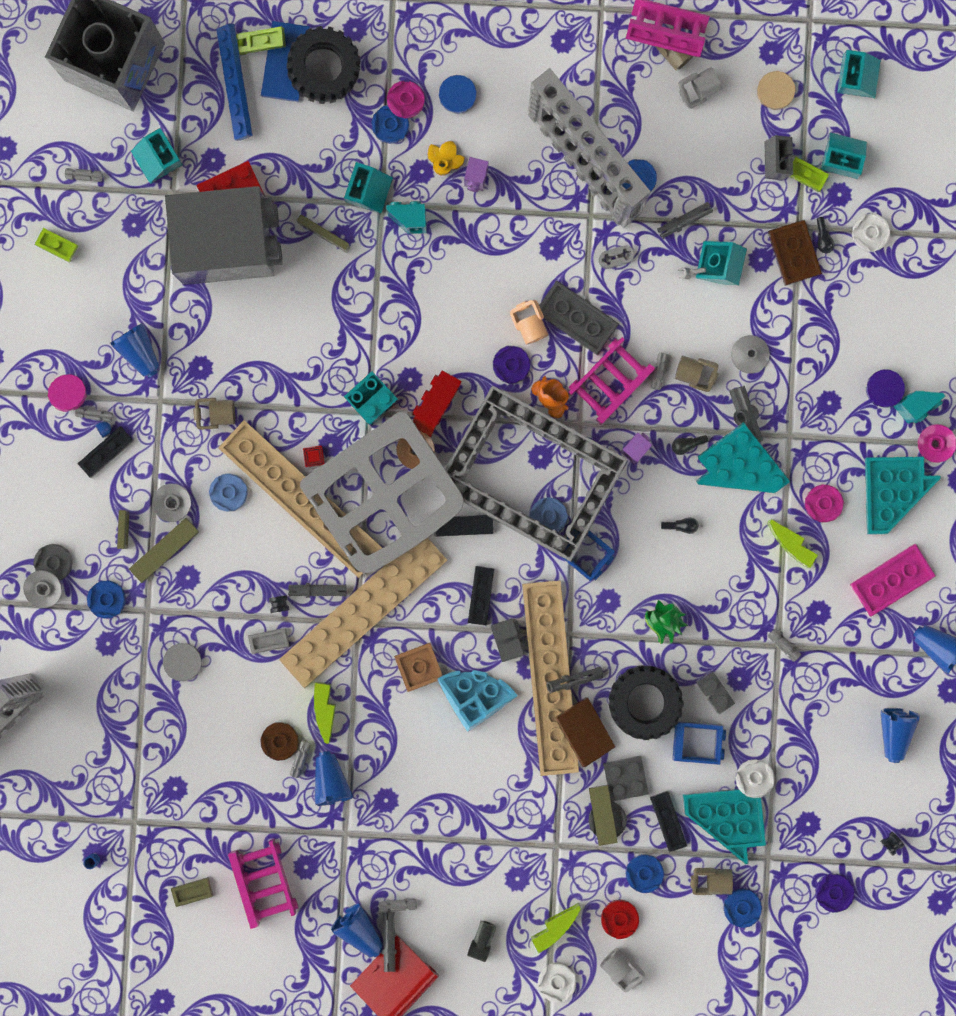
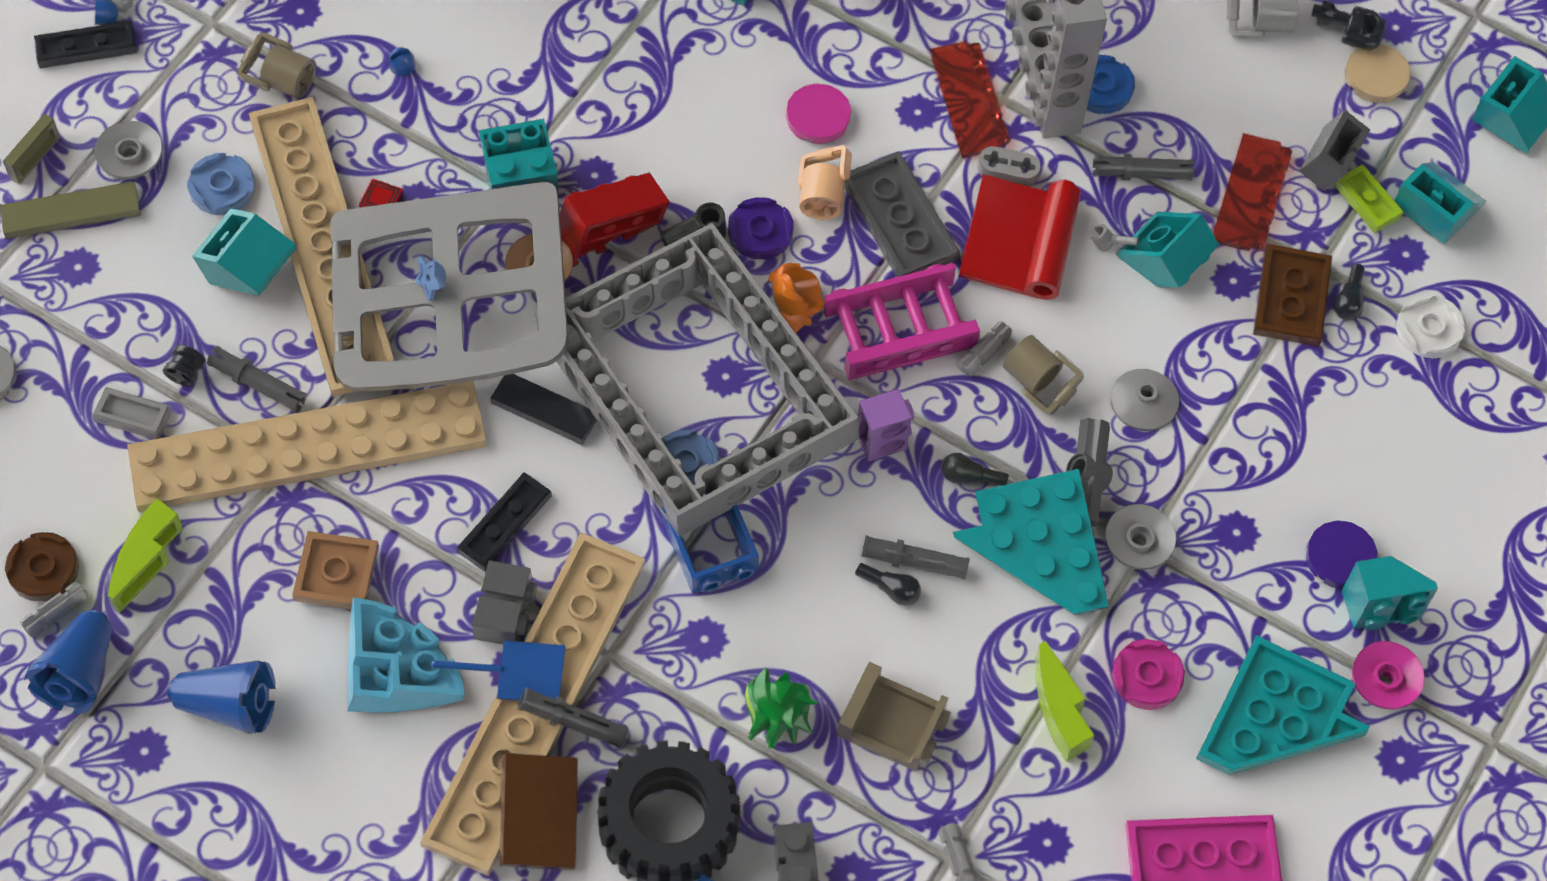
camera: 25 degrees right, 25 degrees down
none -> blue cone [168,660,276,734]
none -> teal slope [192,208,297,296]
none -> blue hinge [389,47,415,76]
none -> medium blue plate [415,256,446,300]
none -> blue piece [431,641,565,701]
none -> pearl dark grey piece [660,202,727,247]
none -> dark pink tile [786,83,851,144]
none -> dark tan panel [837,661,951,772]
none -> dark grey pin [861,535,970,580]
none -> clear red windscreen [929,41,1011,159]
none -> red door [958,174,1081,300]
none -> light grey dish [1105,504,1176,570]
none -> clear red windscreen [1213,133,1292,252]
none -> black piece [1311,0,1386,50]

